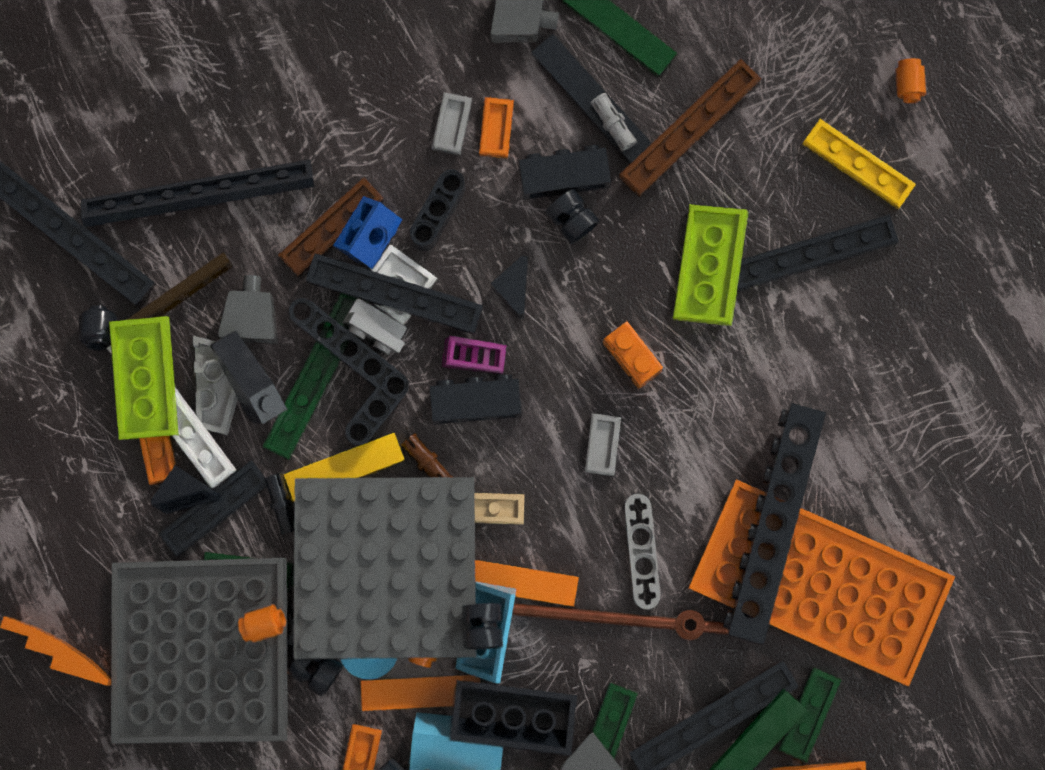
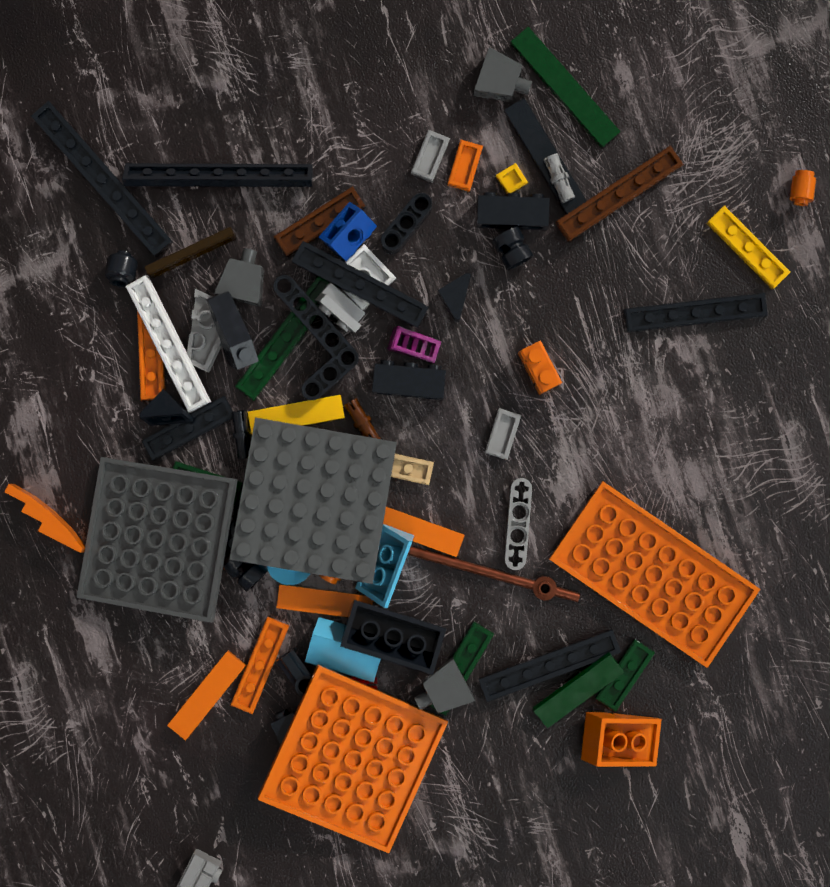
camera: 10 degrees right, 5 degrees up
lime tile [109,316,179,440] -> none
orange brick [238,605,286,642] -> none
black wheel [462,603,503,650] -> none
lime tile [673,205,748,326] -> none
black brick [723,403,826,645] -> none
none -> yellow tile [496,163,528,194]

